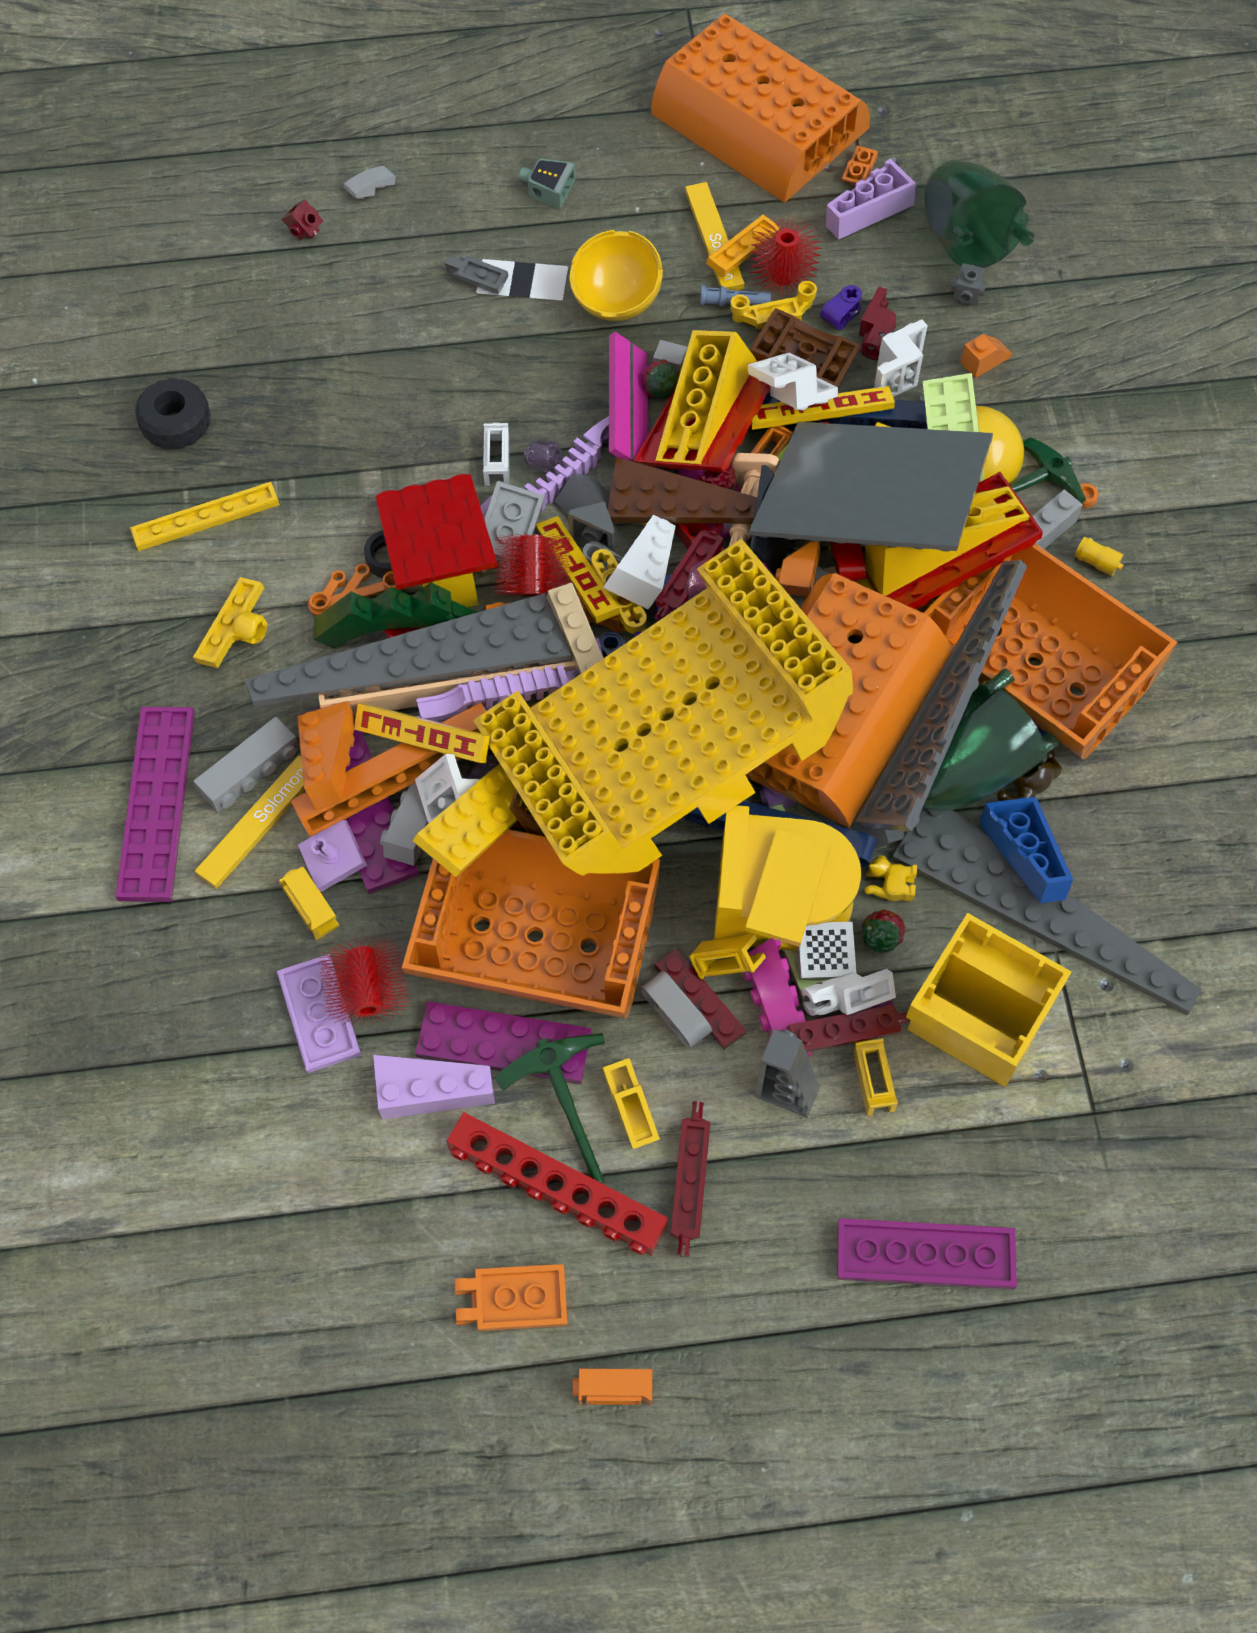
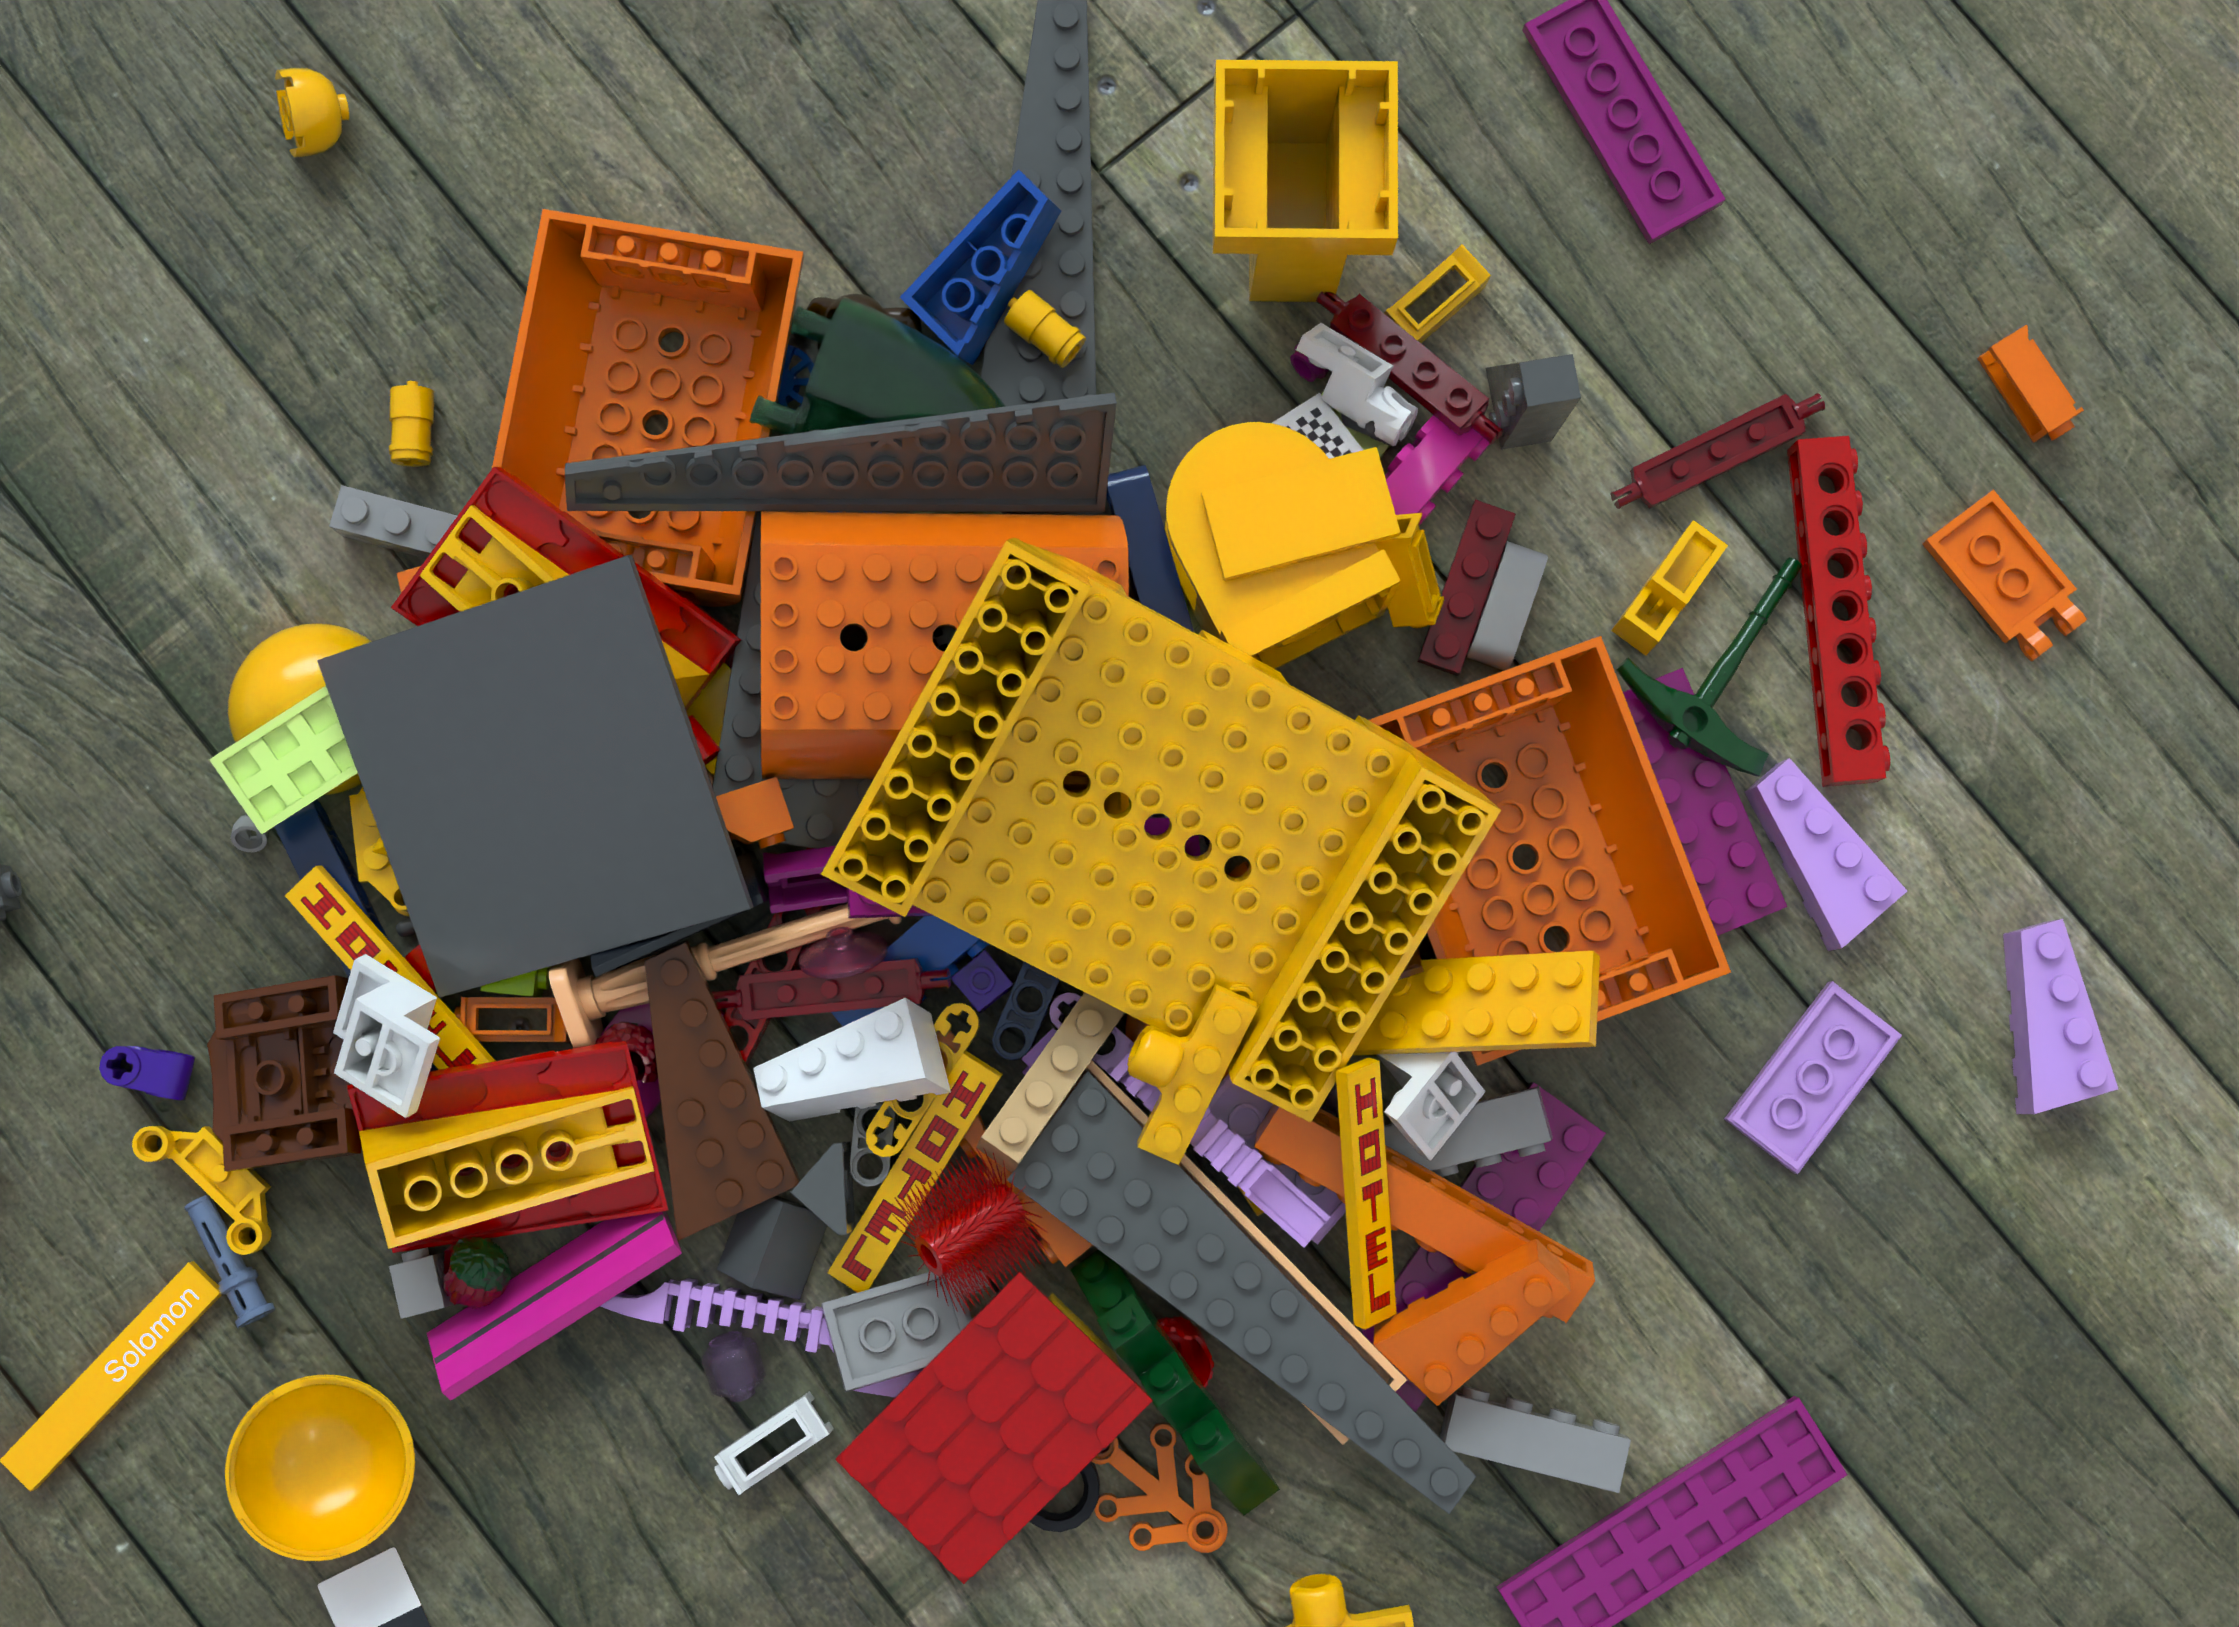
camera: 125 degrees left, 20 degrees up
yellow tile [195,755,305,889] -> none
yellow window [279,866,339,940] -> none
lavender tile [298,819,367,892] -> none
red piece [319,936,410,1026] -> none
light orange plate [706,215,780,277] -> none
red piece [749,215,822,299] -> none
dark red plate [859,286,898,360] -> none
dark green piece [862,909,905,953] -> none
yellow animal [864,855,917,902] -> none
white bracket [874,319,927,397] -> none
orange slope [960,334,1012,378] -> none
dark green piece [1010,437,1086,503] -> none
orange tile [1080,483,1099,508] -> none
none -> yellow piece [1004,290,1086,368]
none -> yellow plate [1127,984,1258,1165]
none -> lavender wedge [2003,919,2118,1114]

